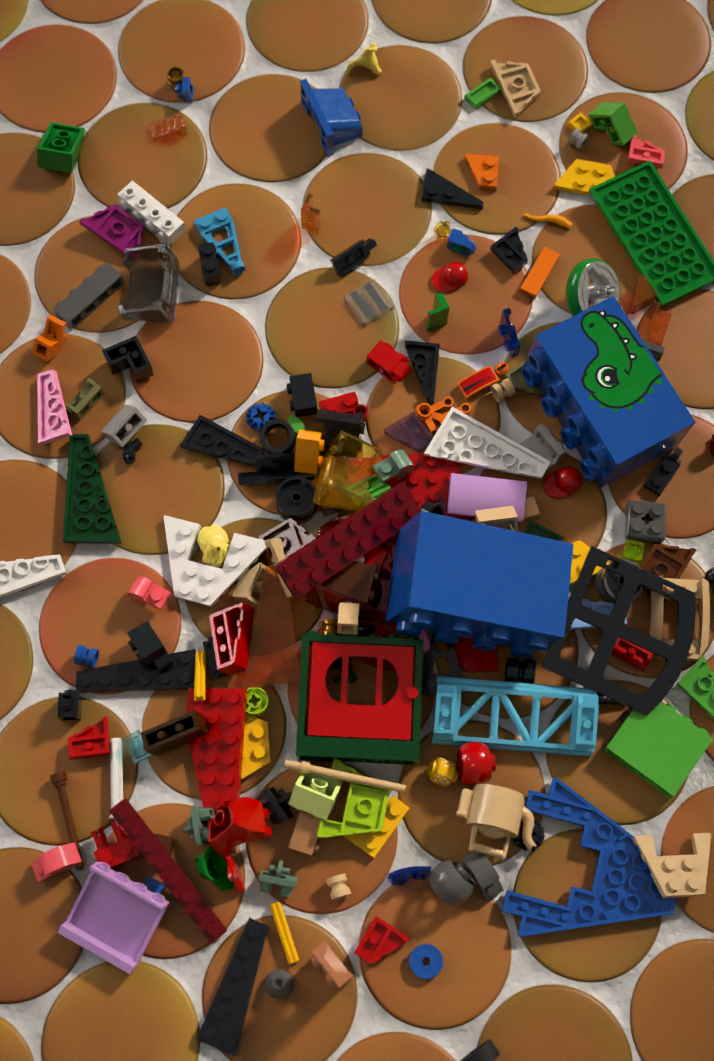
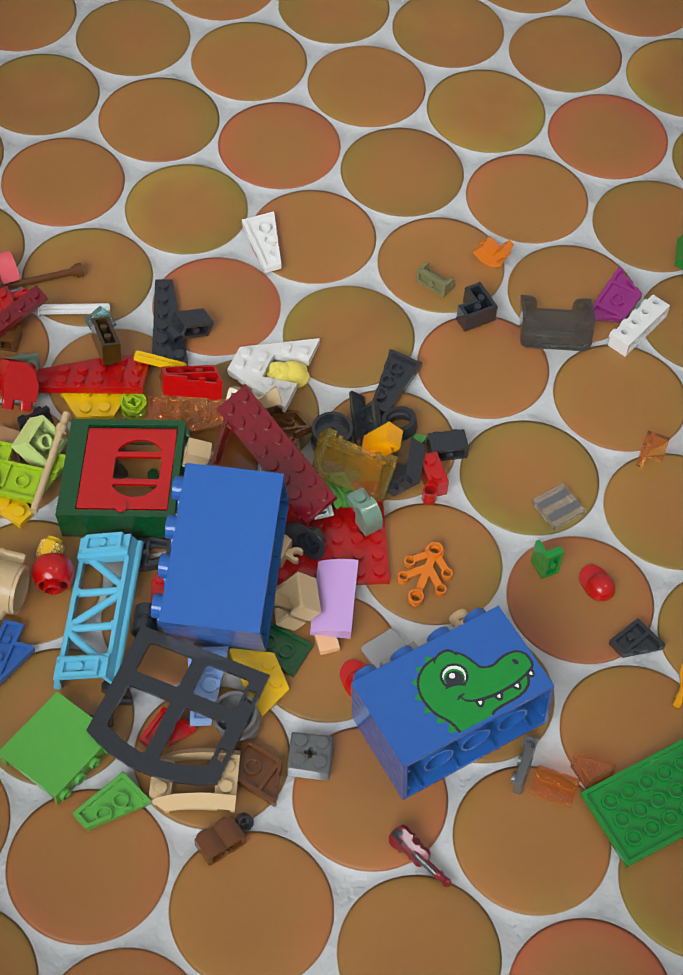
camera: 90 degrees right, 15 degrees down
bright pink wing [37,369,72,445] -> none
dark grey brick [54,262,124,331] -> none
black brick [57,690,82,721] -> none
dark green wing [63,434,122,544] -> none
red wing [68,716,110,760] -> none
blue wheel [74,645,99,668] -> none
light grey brick [101,405,147,447] -> none
black arm [123,438,143,464] -> none
coral brick [128,576,171,610] -> none
dark azure plate [194,207,246,275] -> none
black brick [199,242,221,286] -> none
blue gear [246,402,276,431] -> none
black hinge [330,238,377,276] -> none
red hinge [366,340,411,384] -> none
wing [384,412,433,452] -> none
black wing [404,340,440,405] -> none
white wing [424,407,551,479] -> none
clear yellow plate [434,221,451,241] -> none
blue rock [447,229,476,255] -> none
slope [457,365,500,399] -> none
clear blue wing [498,308,520,357] -> none
orange tile [520,247,560,299] -> none
flat silver wheel [566,258,620,316] -> none
clear neon green plate [621,539,645,563] -> none
black hinge [644,447,683,497] -> none

